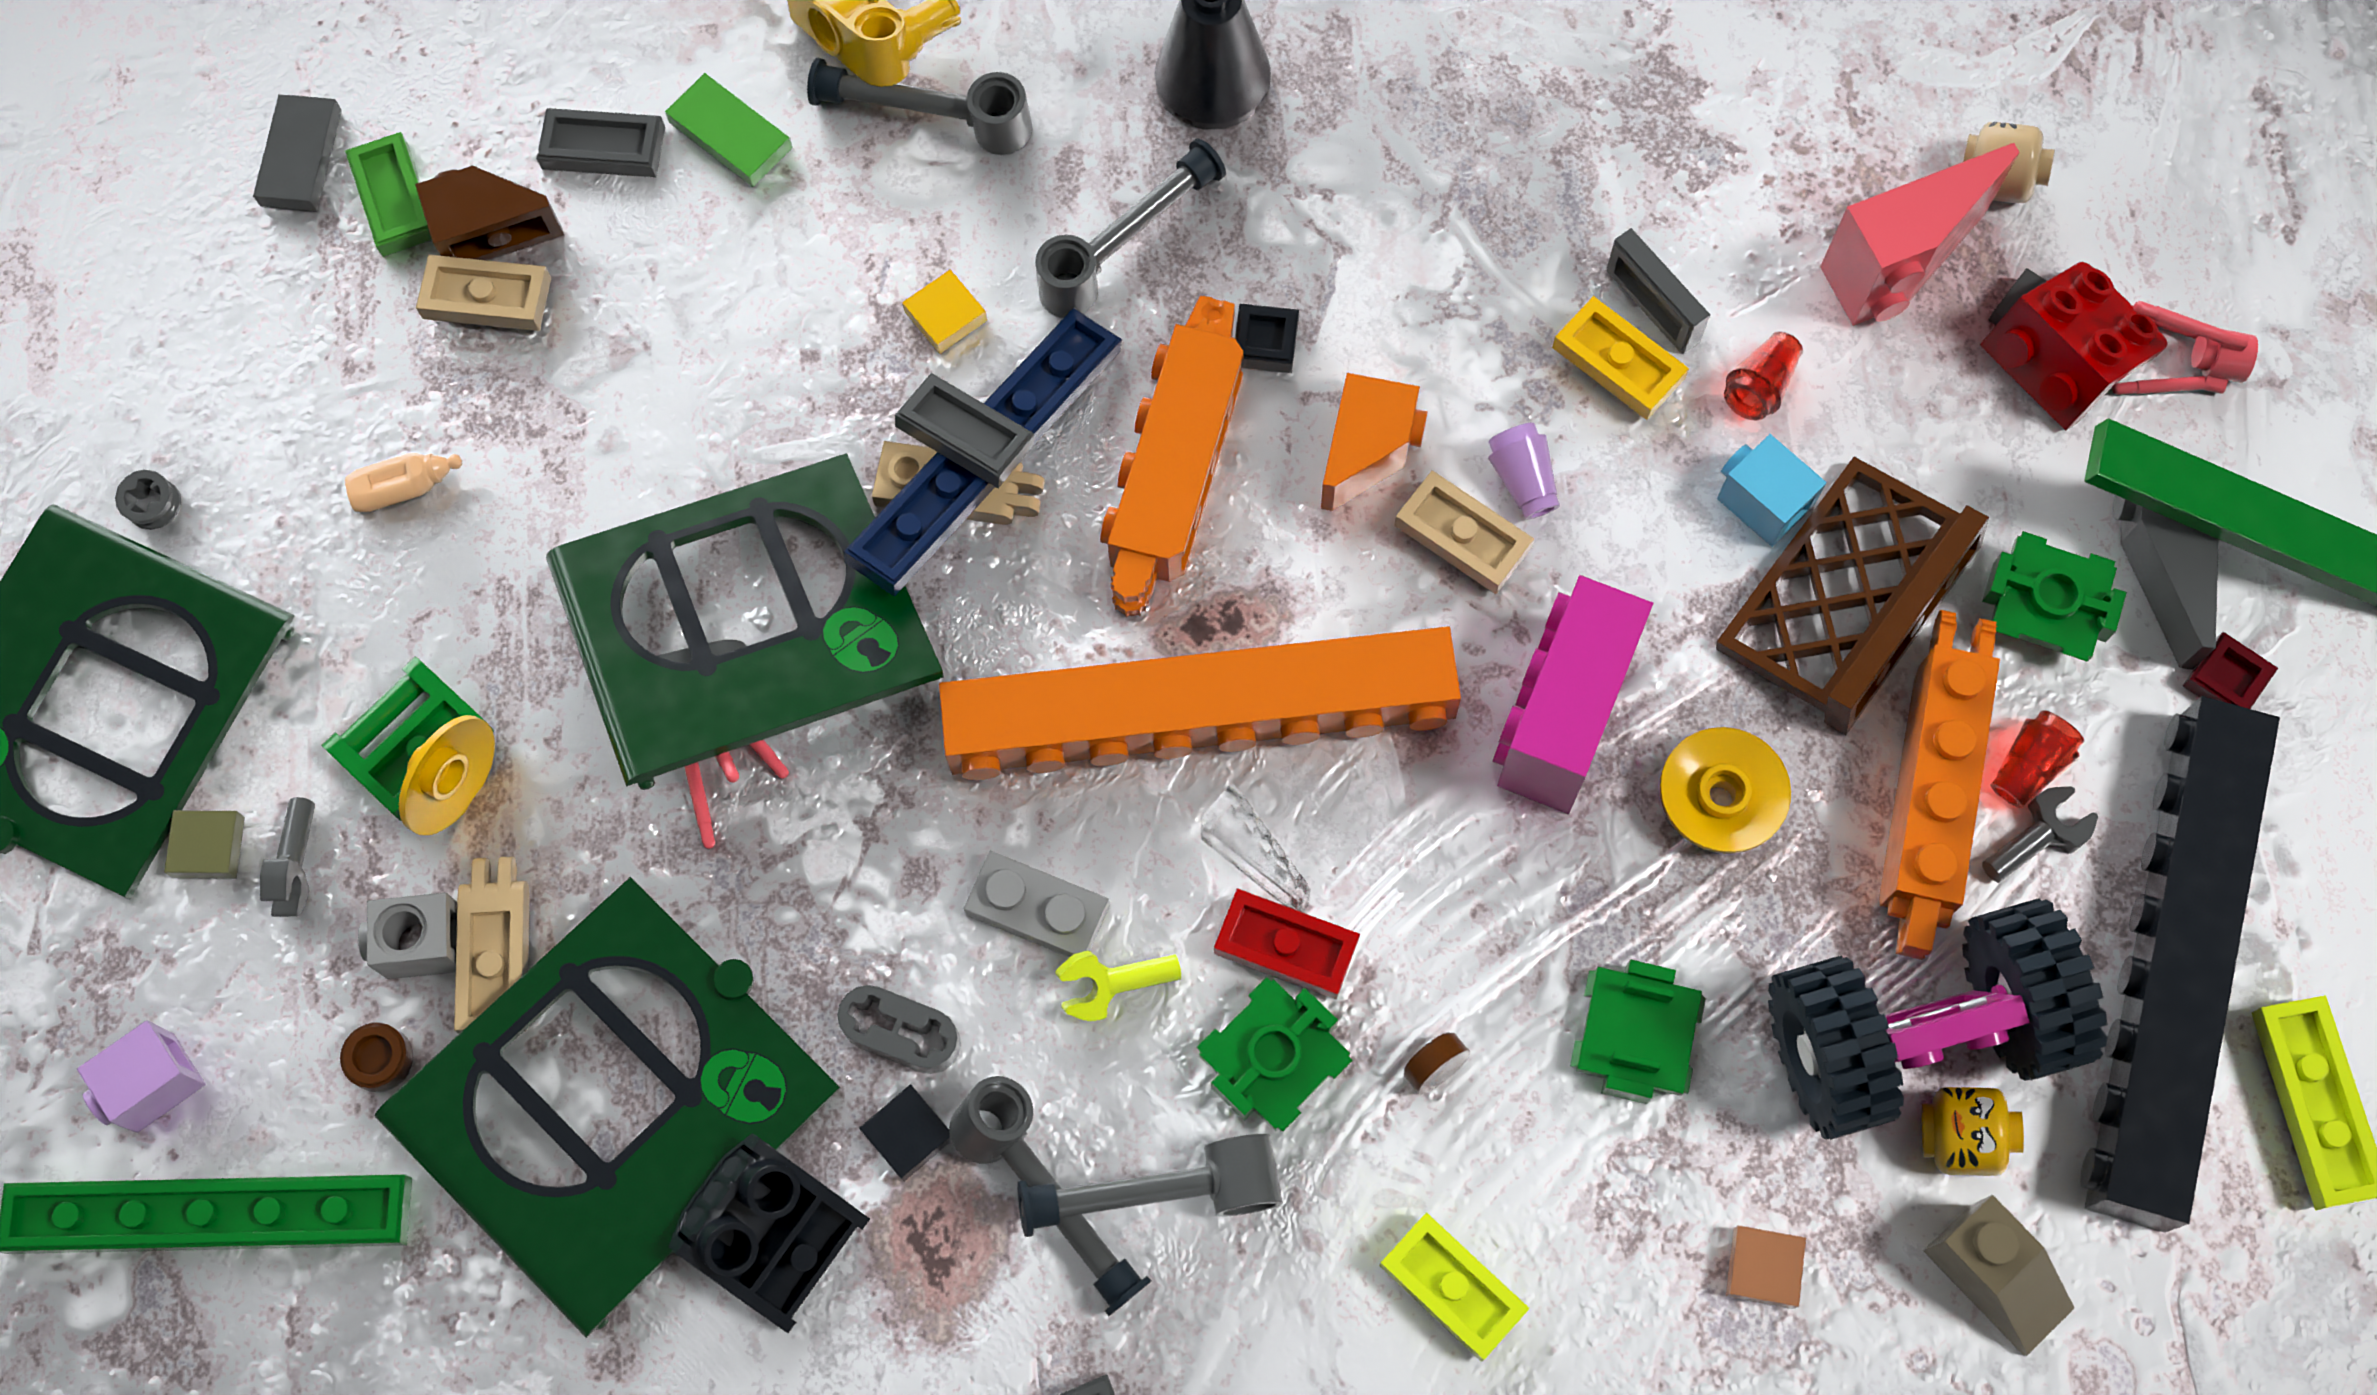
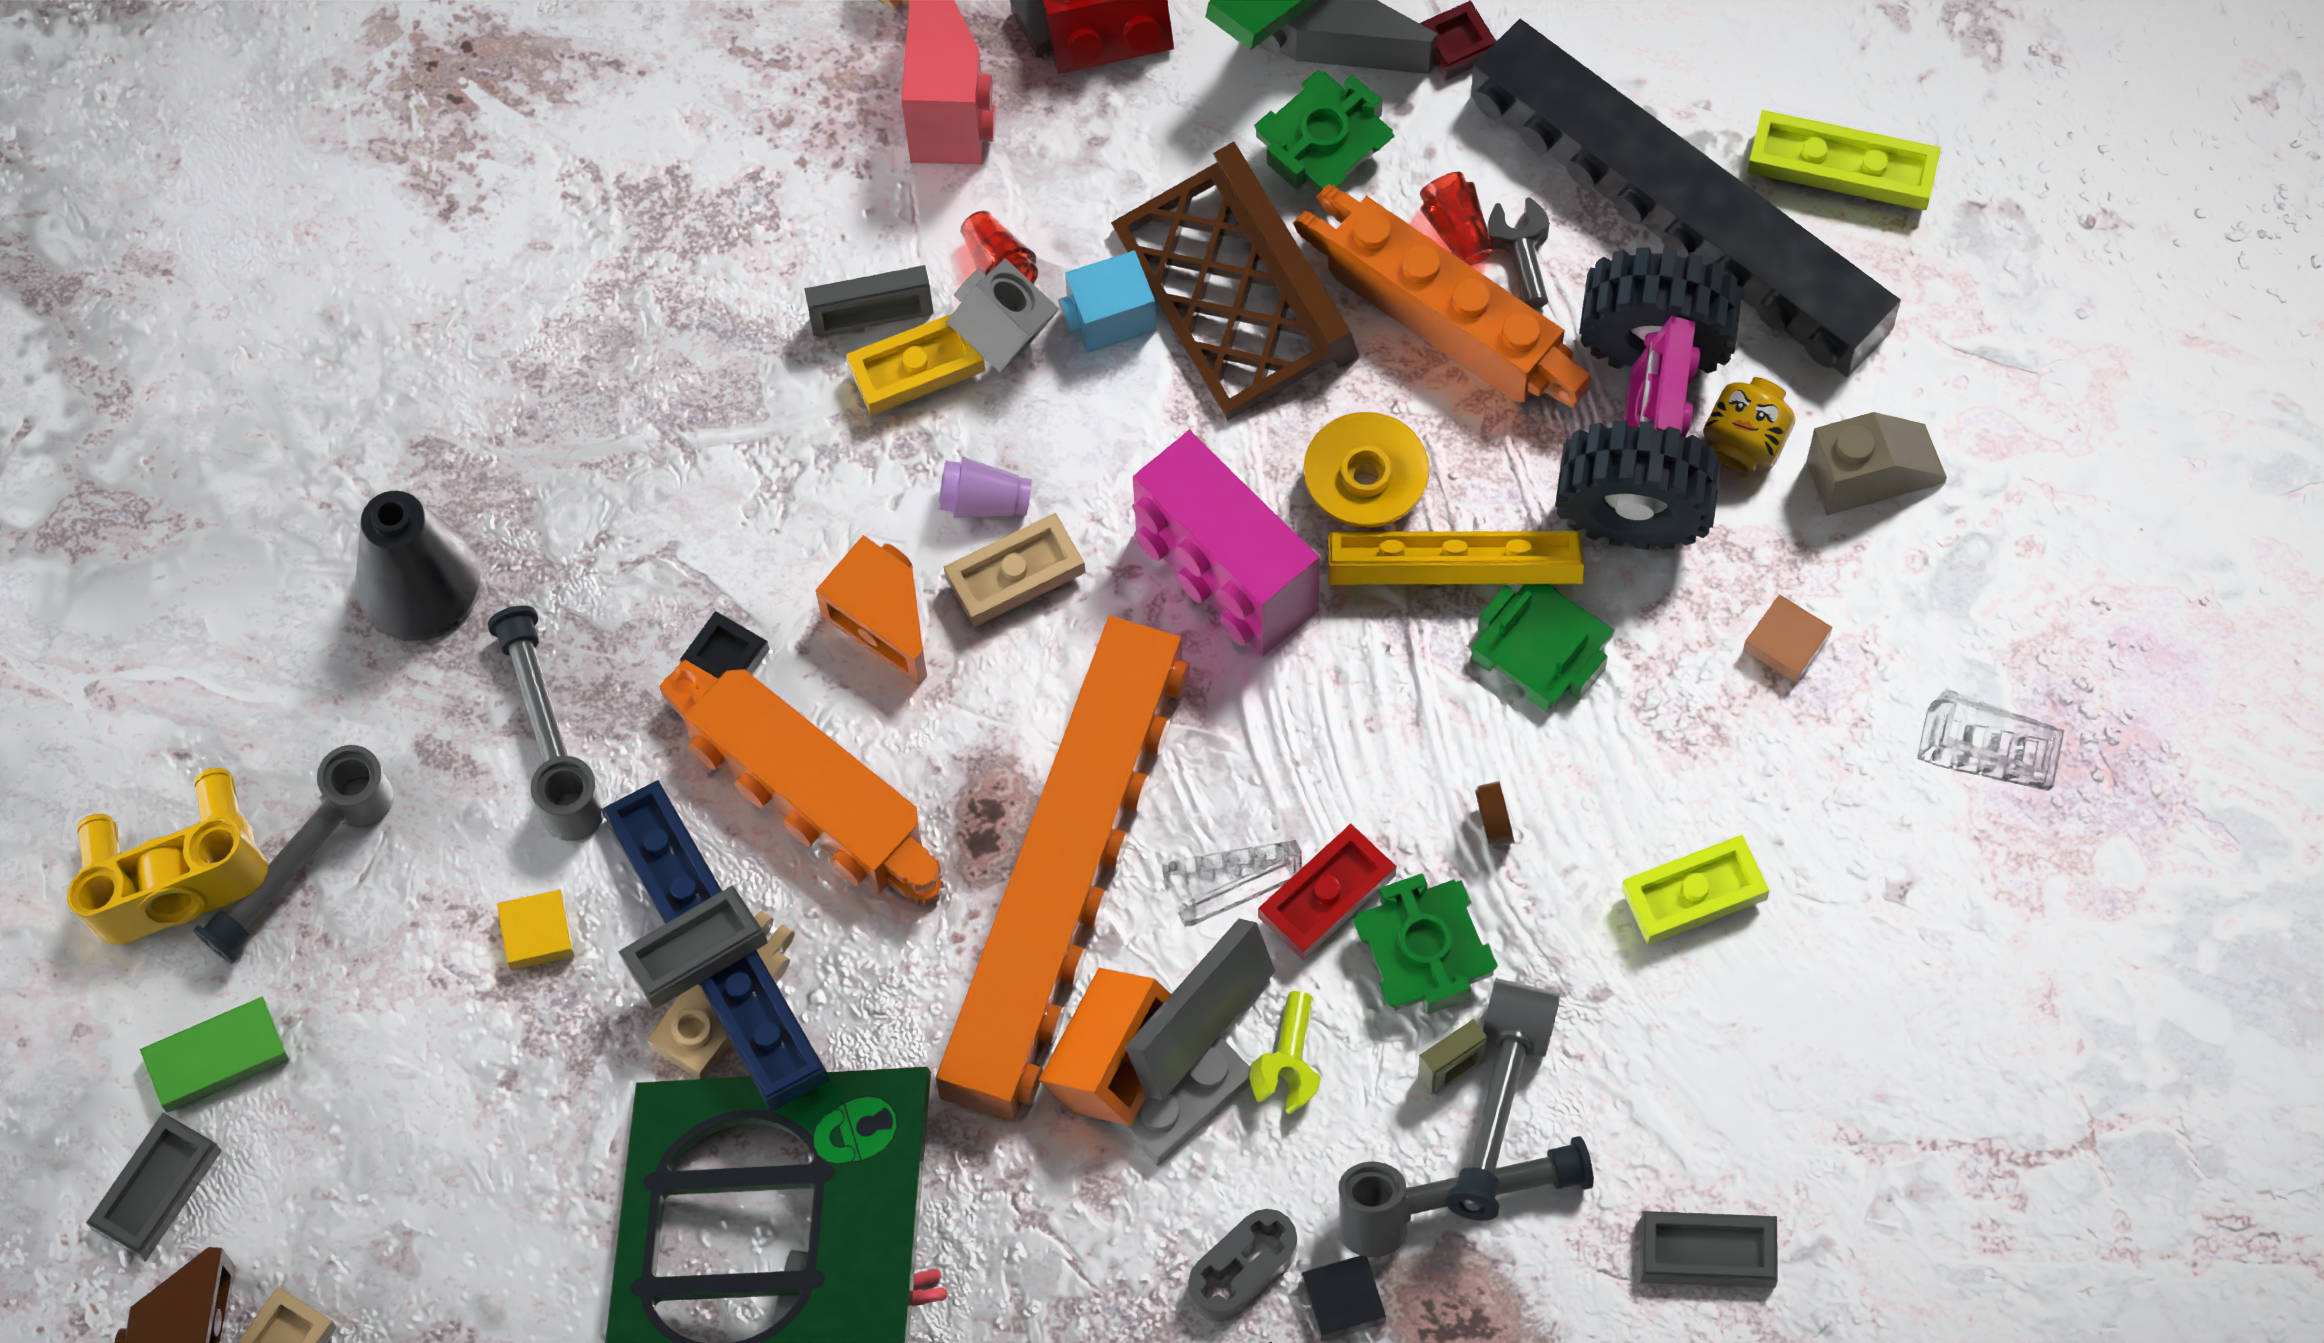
camera: 65 degrees left, 5 degrees down
none -> light grey brick [946,259,1059,372]
none -> orange brick [1038,968,1171,1126]
none -> dark grey tile [1125,918,1275,1101]
none -> yellow tile [1328,531,1584,585]
none -> olive tile [1418,1019,1487,1094]

